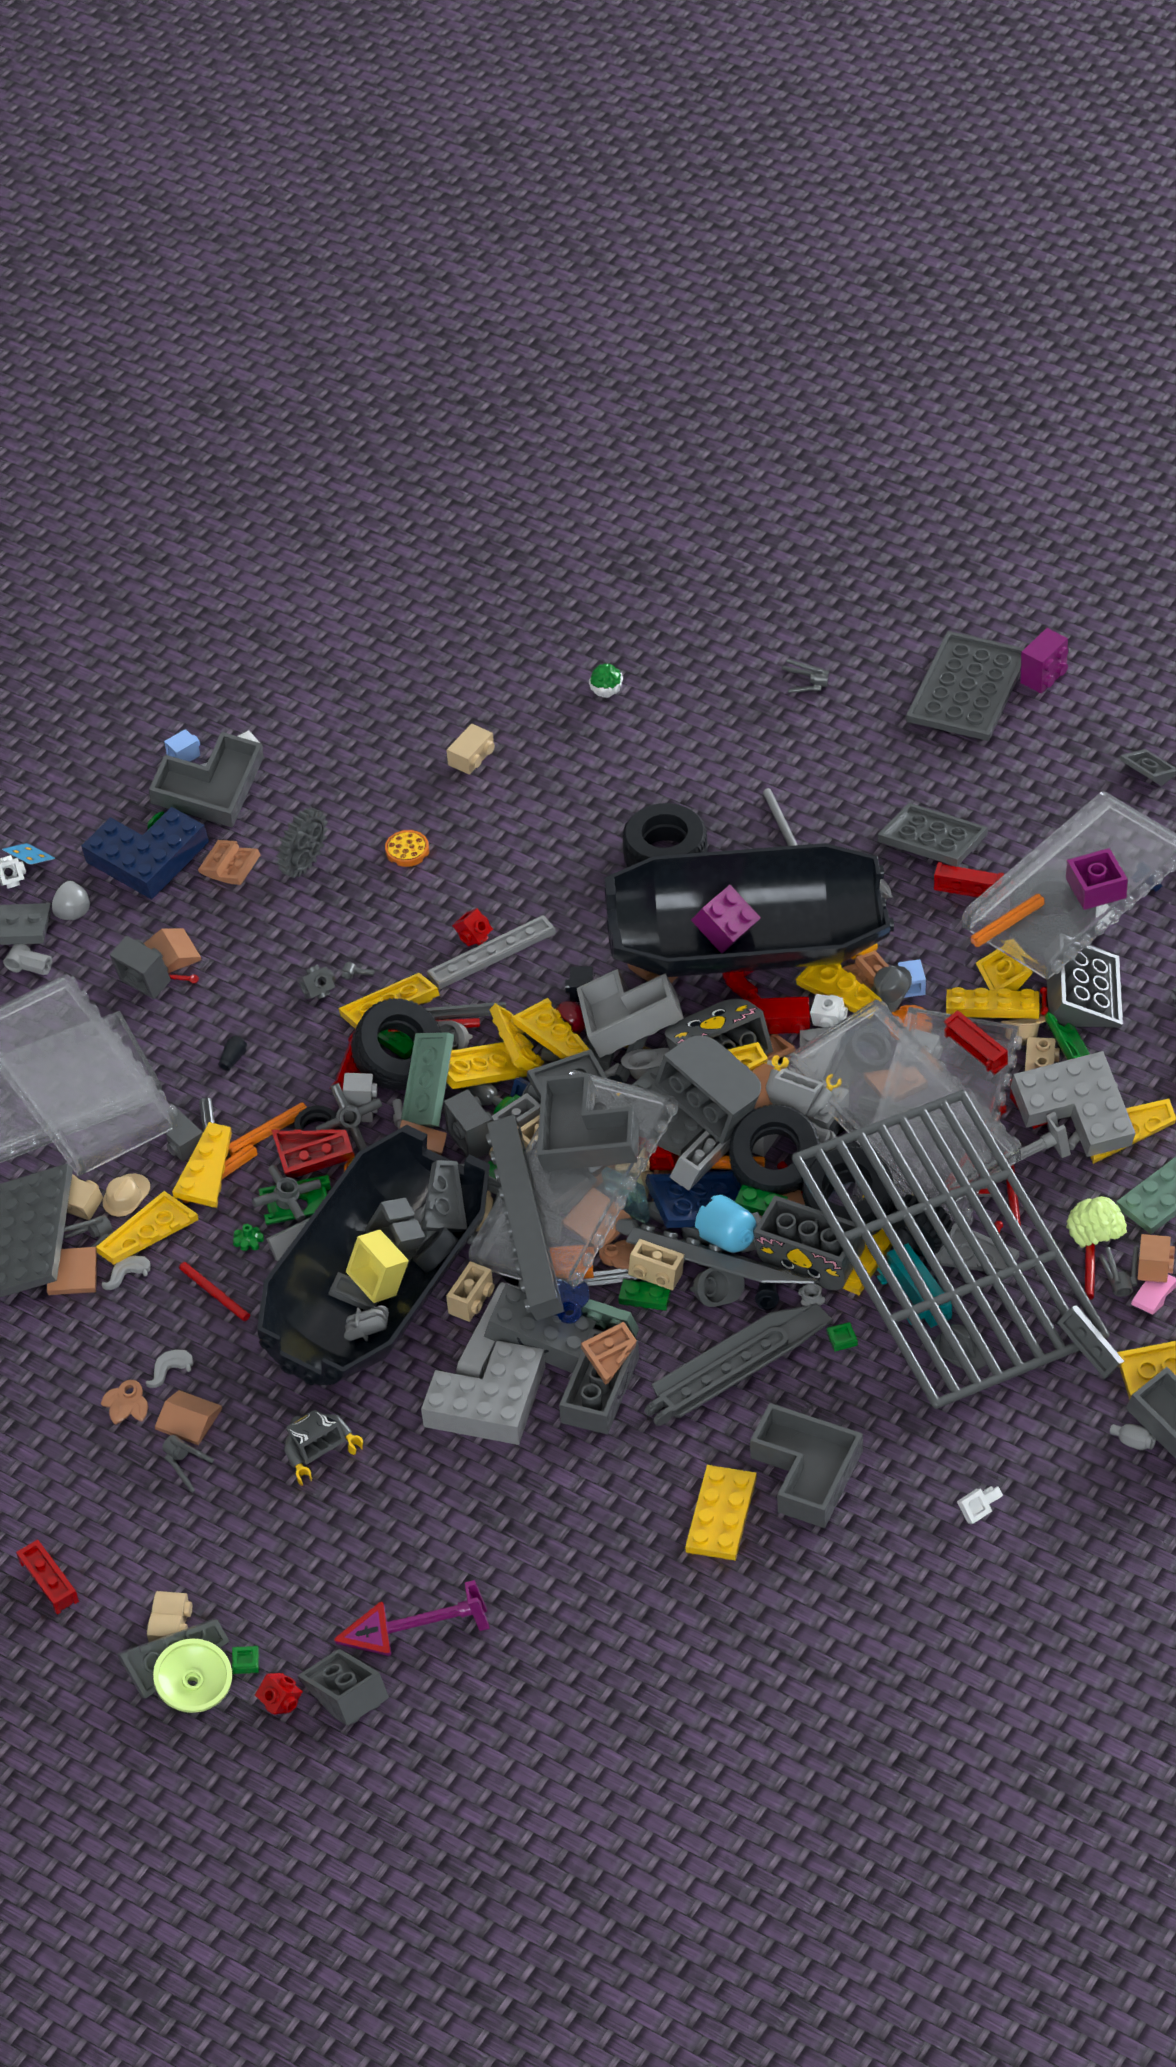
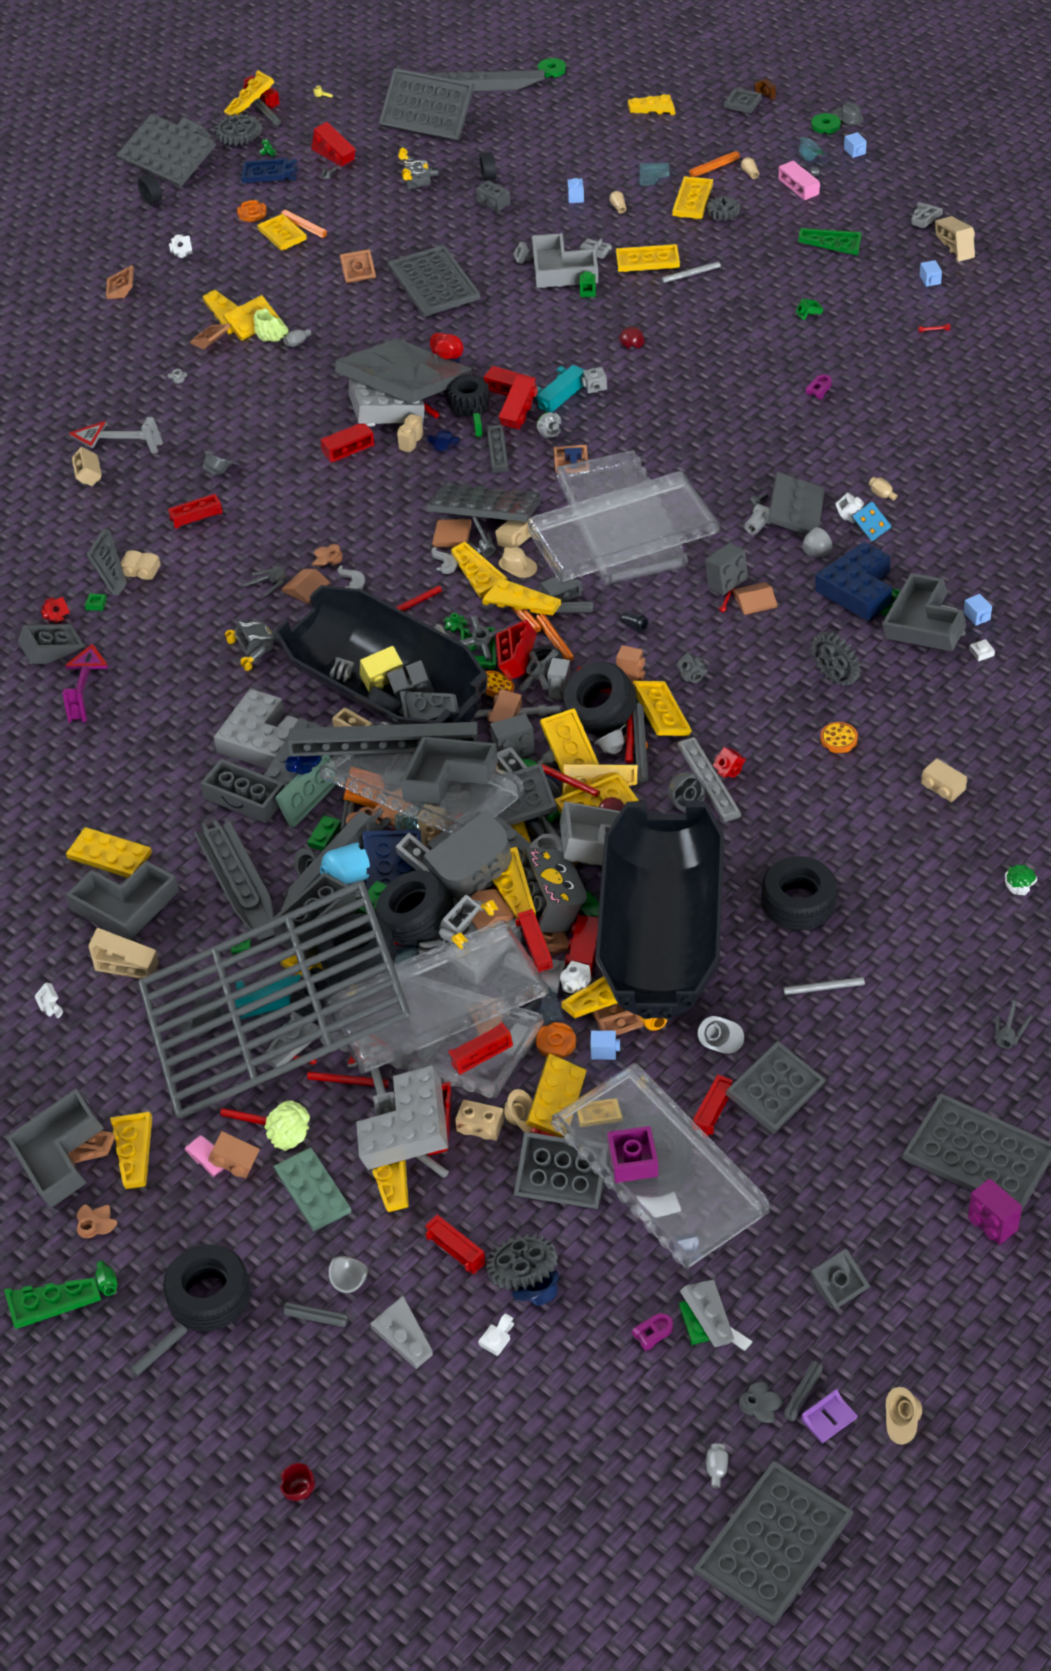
camera: 100 degrees right, 0 degrees up
yellowish green dish [153,1639,232,1713] -> none
nougat slope [198,840,260,885] -> none
dark grey hand [341,962,375,980] -> none
sand green plate [400,1032,454,1127] -> none
nougat wing [581,1322,637,1385] -> none
tan brick [628,1239,684,1290] -> none
magenta brick [691,885,761,953] -> none
dark grey piece [871,965,912,1016] -> none
orange axle [971,894,1045,947] -> none
green piece [1045,1012,1090,1060] -> none
dark grey hinge [1057,1305,1124,1379] -> none
dark grey plant [1099,1246,1139,1297] -> none
none -> tan wedge [88,928,159,979]
none -> red container [515,909,553,973]
none -> red bar [539,763,600,798]
none -> nougat brick [616,645,645,682]
none -> dark grey cylinder [668,772,706,811]

